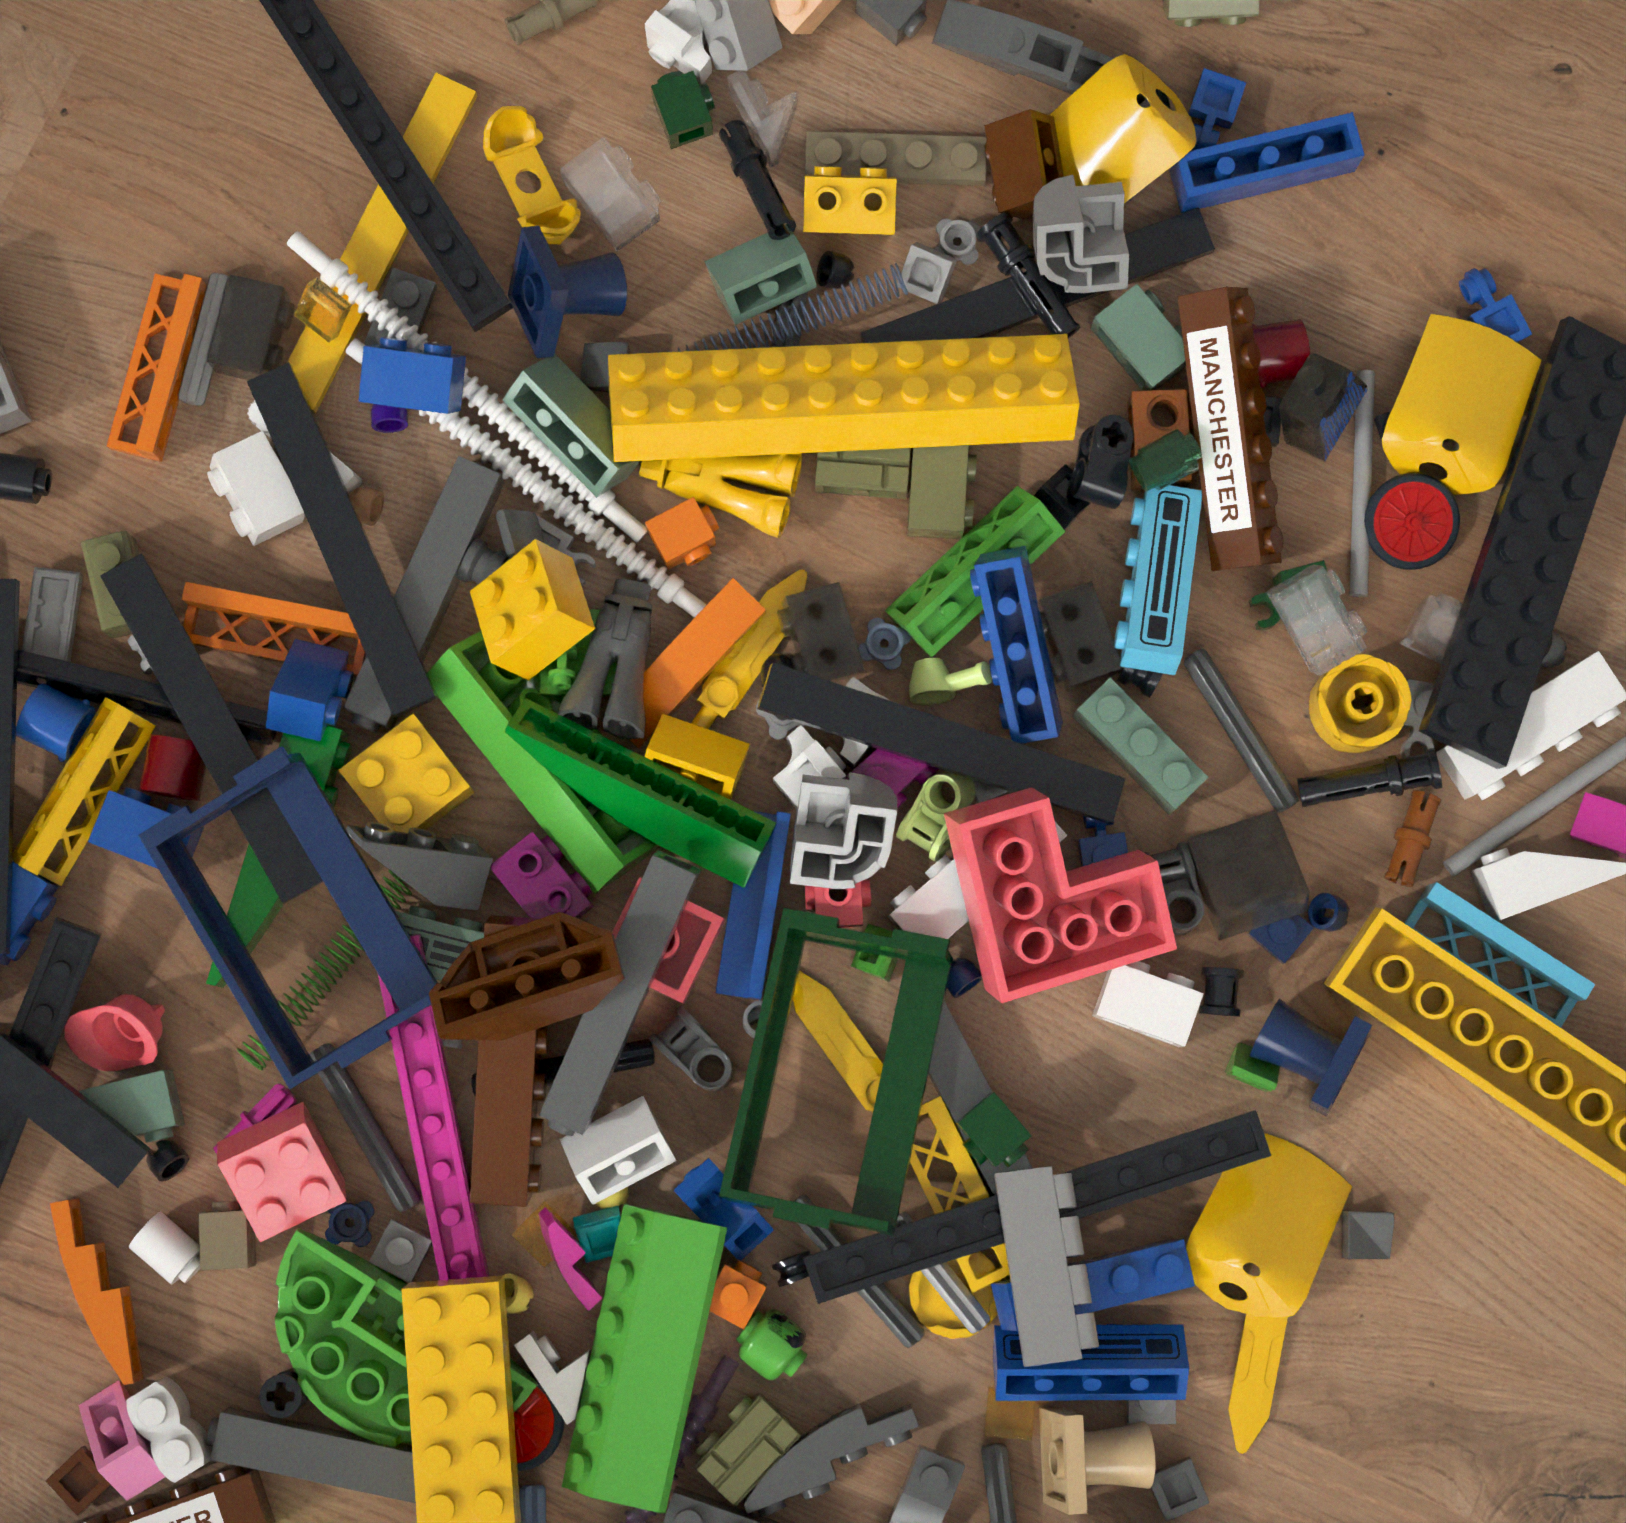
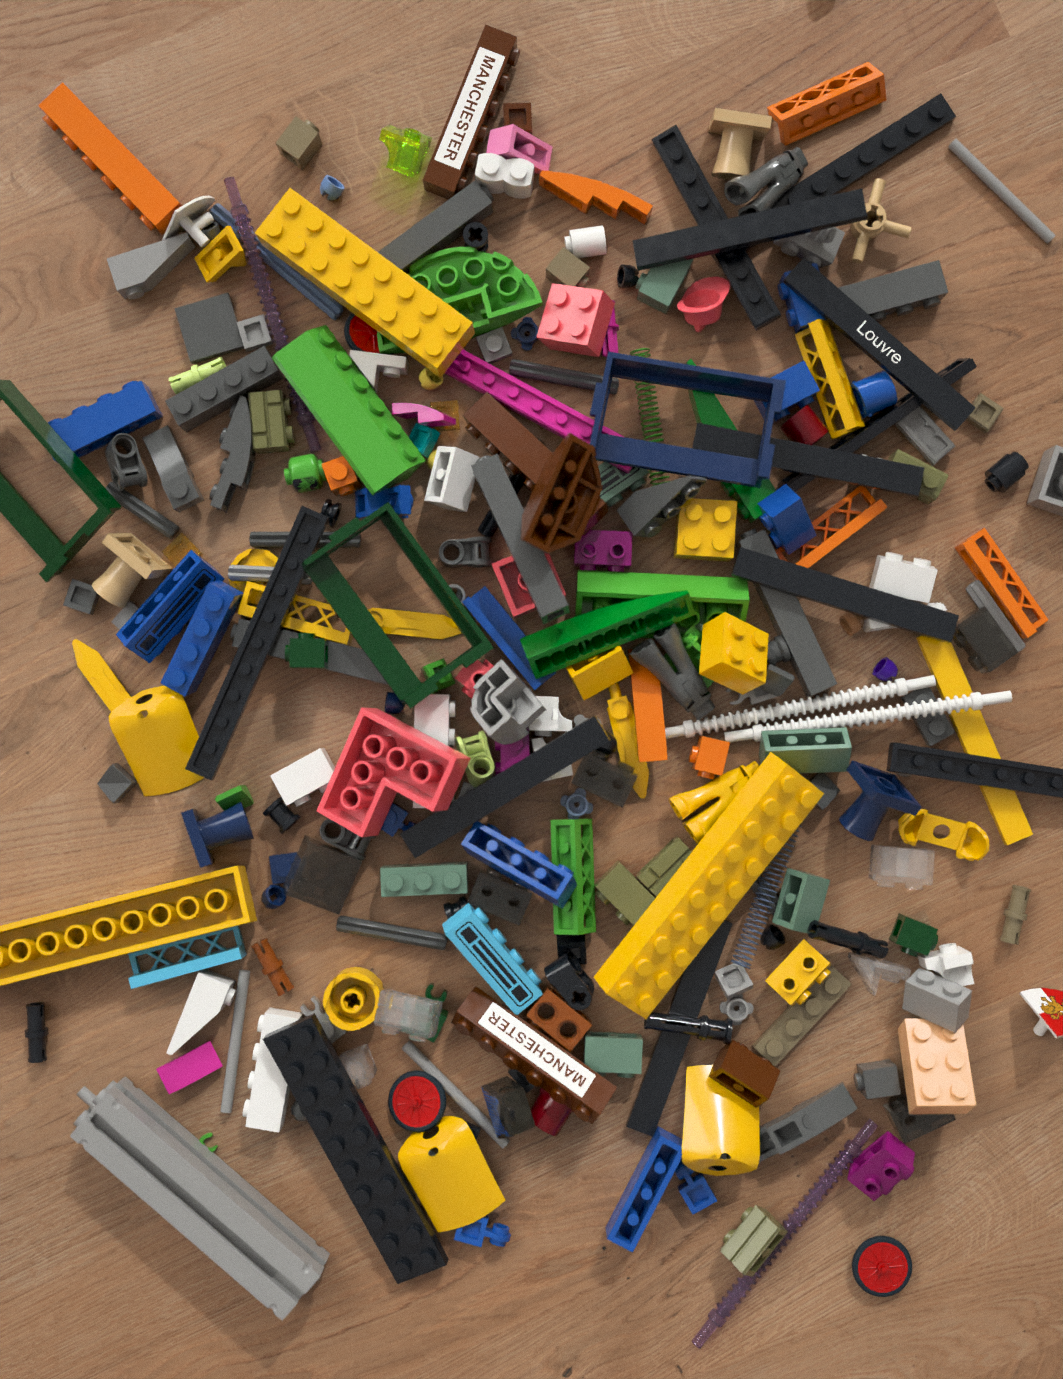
camera: 140 degrees right, 5 degrees up
clear yellow tile [294,277,352,343] -> none
blue brick [358,337,466,414] -> none
yellowish green bar [909,658,992,705] -> none
light grey windscreen [994,1166,1099,1367] -> none
light grey brick [1033,175,1129,293] -> none
clear green brick [1129,429,1202,492] -> none
black pin [1297,748,1442,808] -> none

